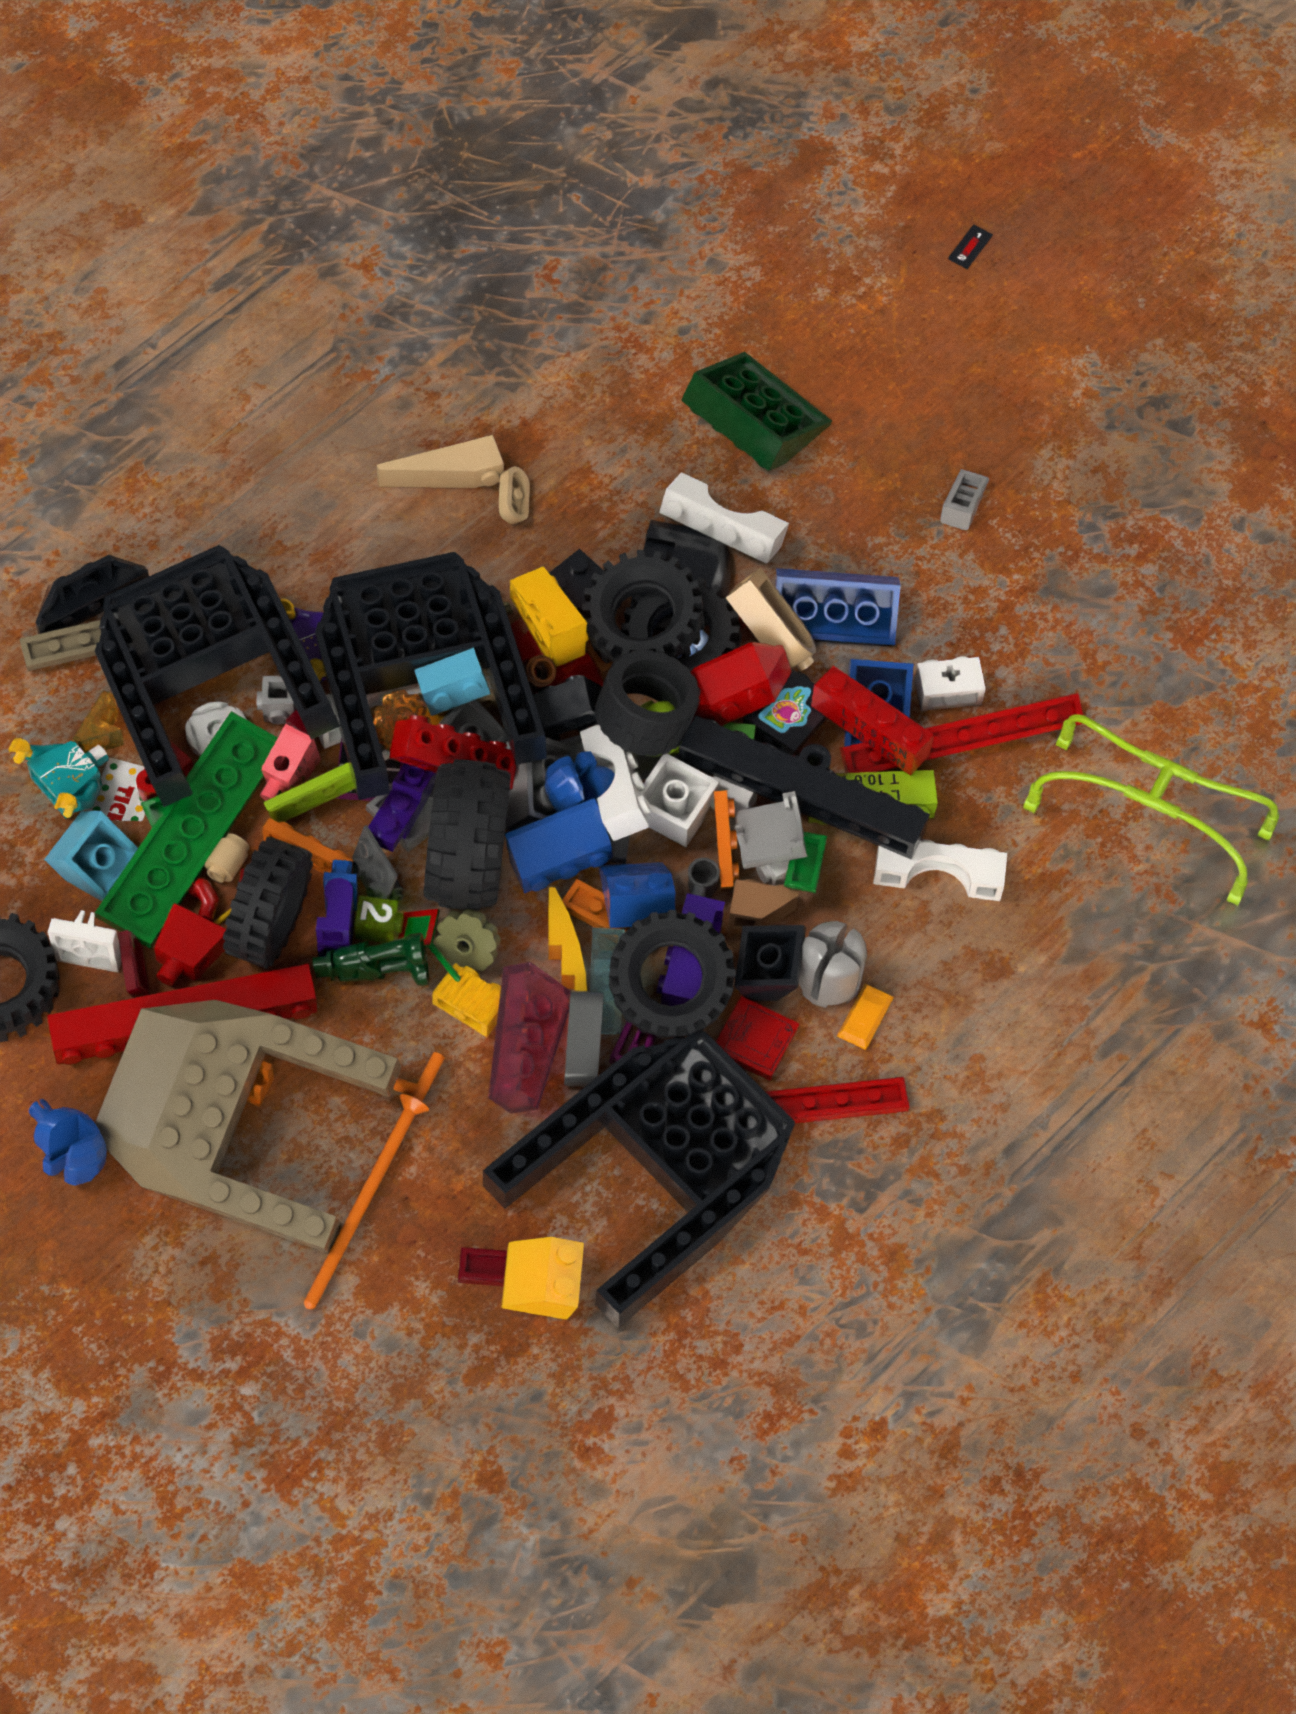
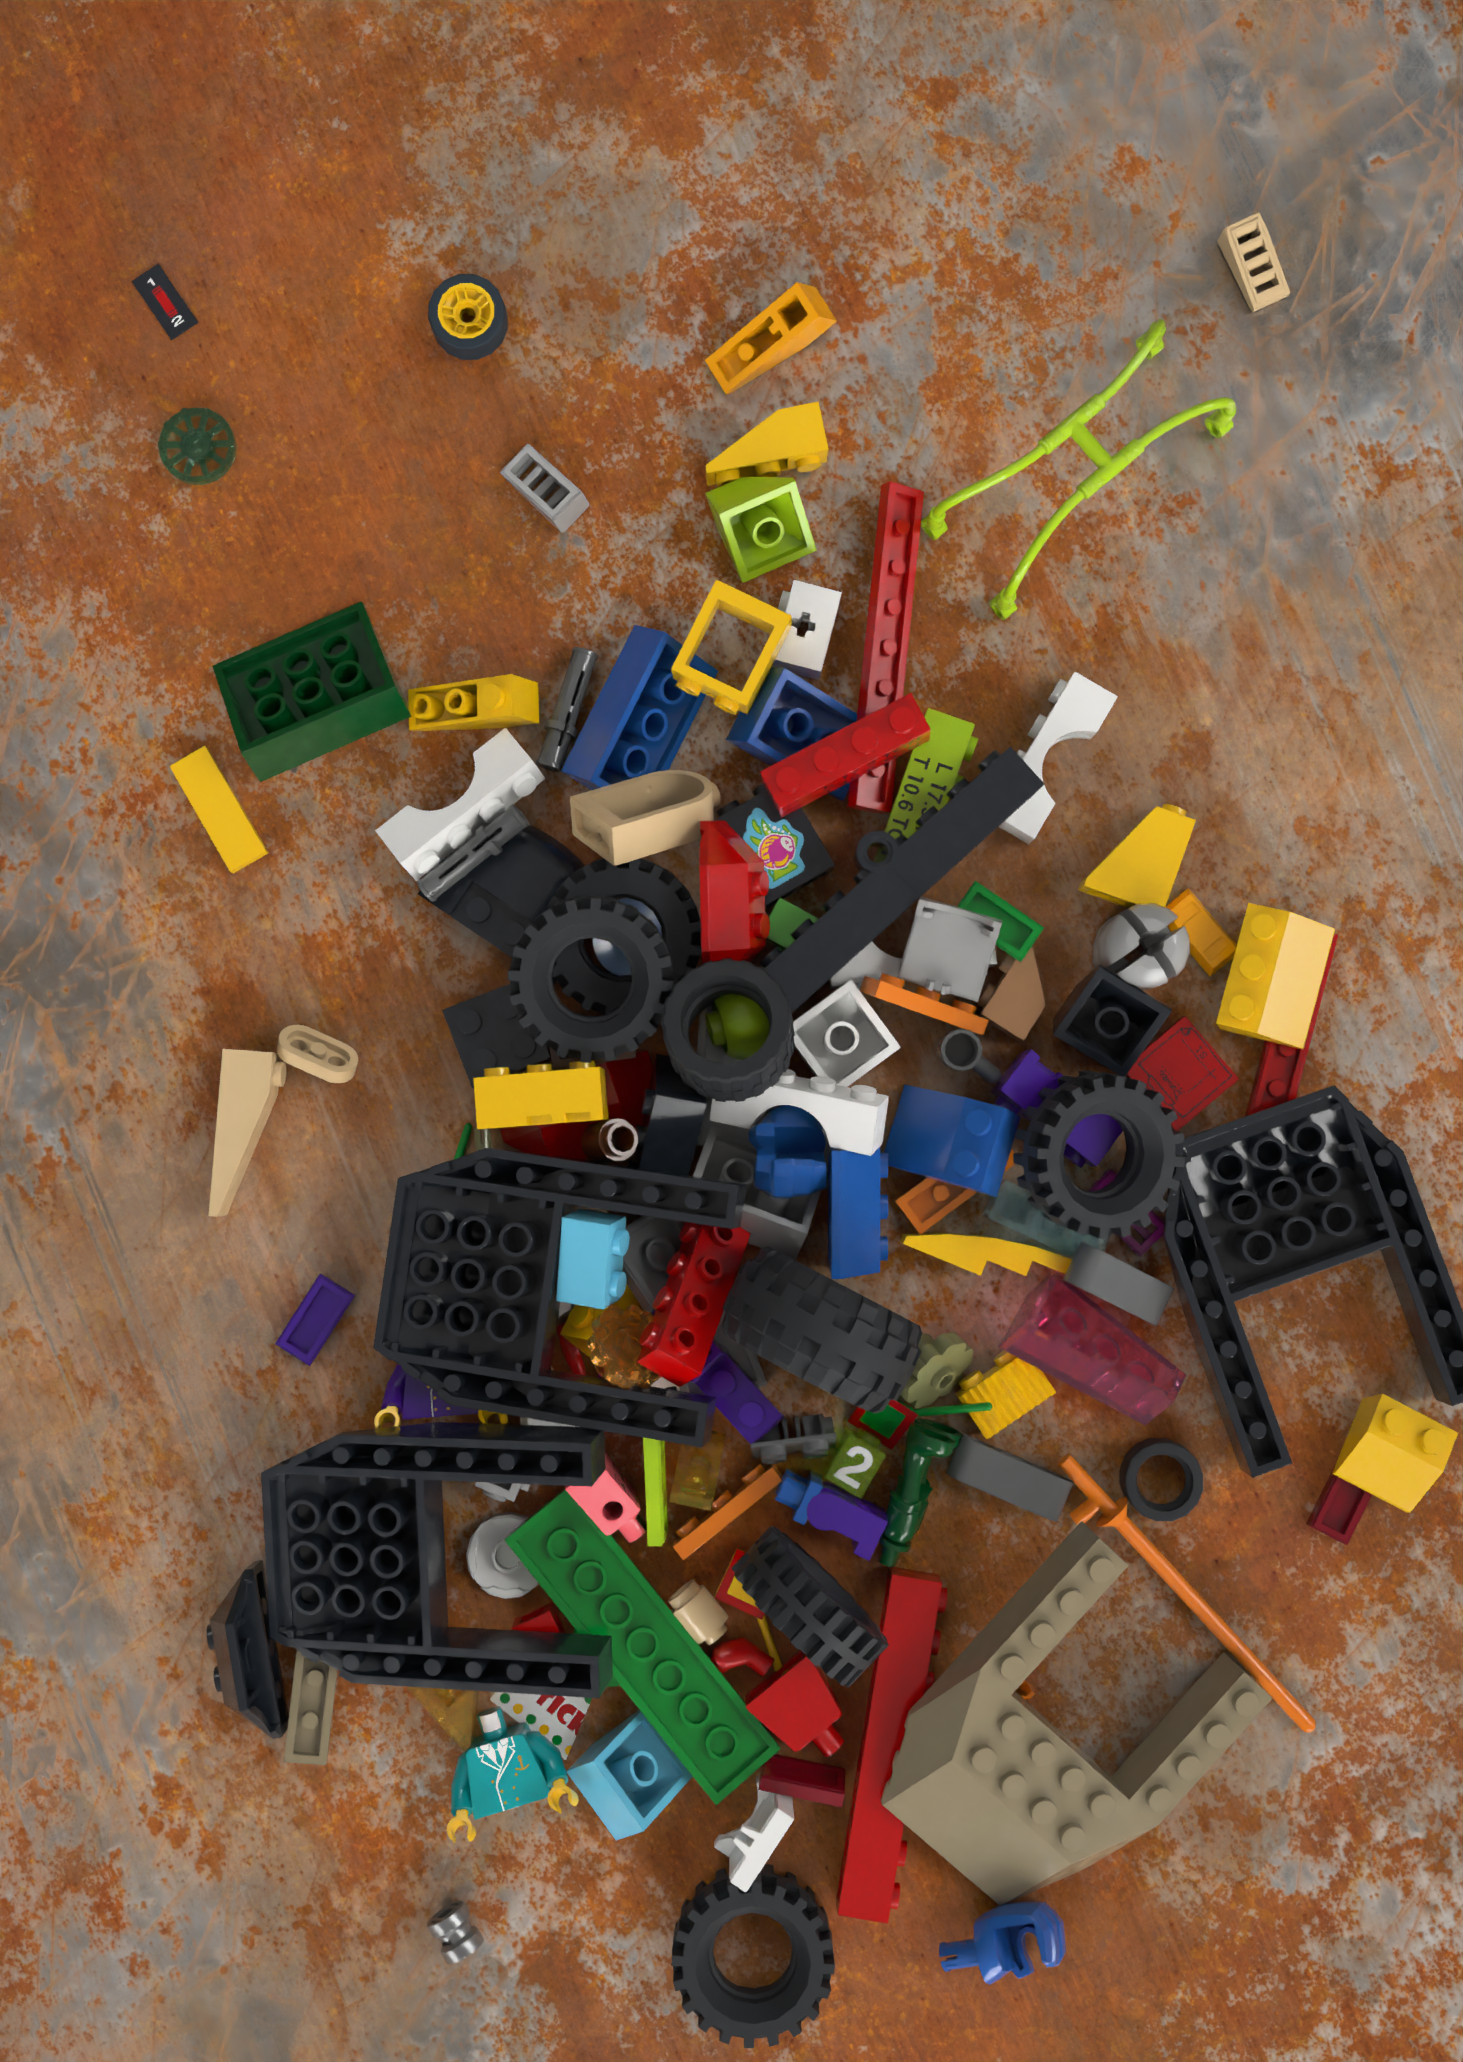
camera: 60 degrees left, 25 degrees up
none -> clear green wheel [158,408,237,485]
none -> yellow tile [169,746,269,874]
none -> dark purple tile [275,1273,355,1366]
none -> yellow slope [408,674,539,731]
none -> dark grey pin [417,804,530,902]
none -> wheel [428,274,508,360]
none -> dark grey pin [536,647,598,772]
none -> clear yellow slope [669,1430,726,1511]
none -> yellow window [671,579,792,715]
none -> light orange slope [705,282,837,395]
none -> yellow slope [705,401,828,487]
none -> lime slope [705,477,817,583]
none -> dark grey beam [946,1434,1073,1522]
none -> yellow slope [1078,804,1196,908]
none -> black tyre [1119,1438,1203,1521]
none -> yellow slope [1216,903,1335,1050]

